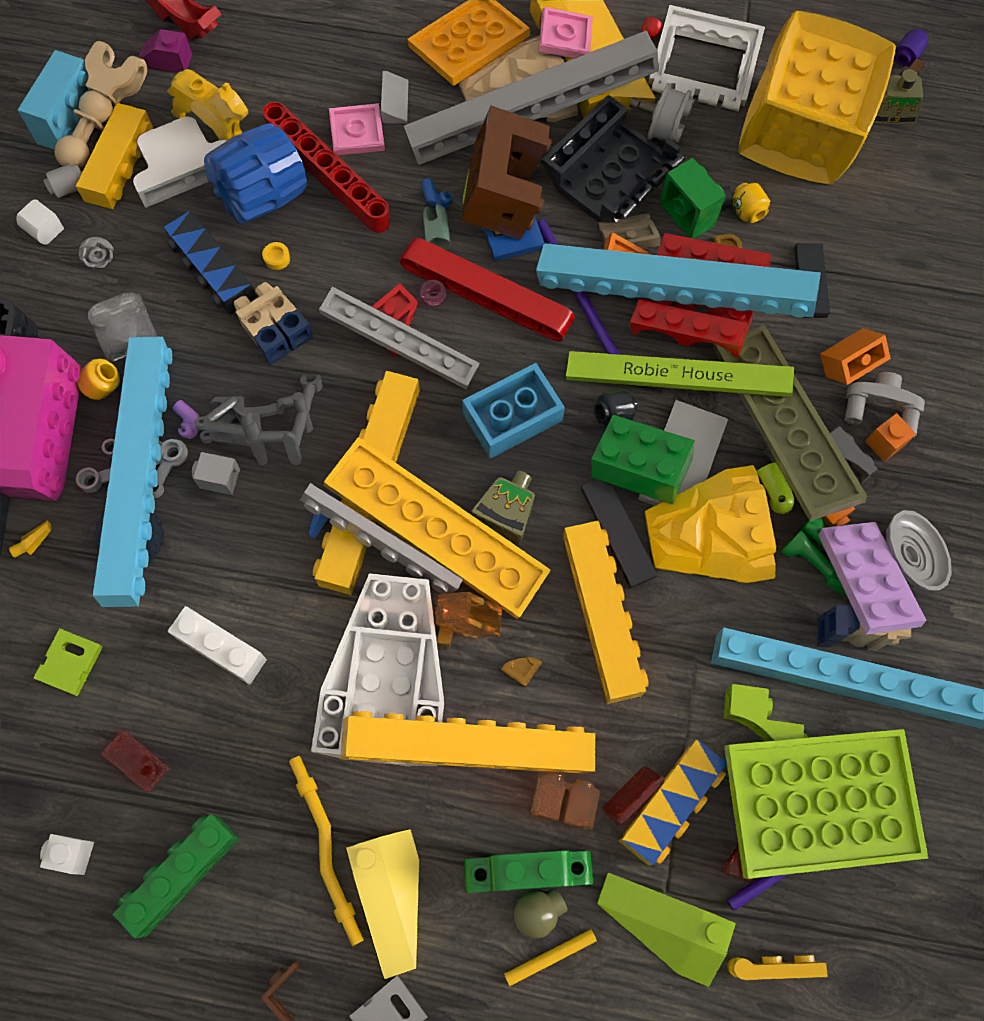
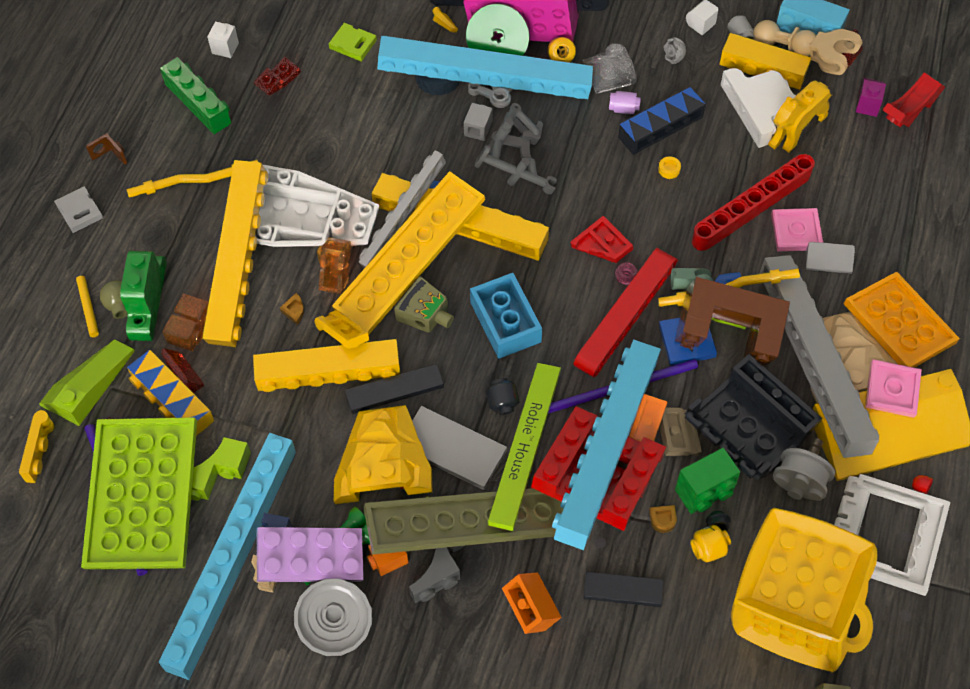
camera: 100 degrees right, 10 degrees down
white brick [168,606,267,685] -> none
medium lavender arm [173,400,200,439] -> none
blue wheel [204,123,307,223] -> none
hips [234,282,314,365] -> none
light grey plate [319,287,480,389] -> none
light yellow wedge [346,829,419,979] -> none
green brick [591,415,695,505] -> none
light grey connector [844,372,925,438] -> none
orange brick [865,413,916,462] -> none
none -> yellow plate [315,310,369,349]
none -> piece [466,3,529,56]
none -> lavender brick [609,91,640,114]
none -> yellow bar [658,268,800,307]

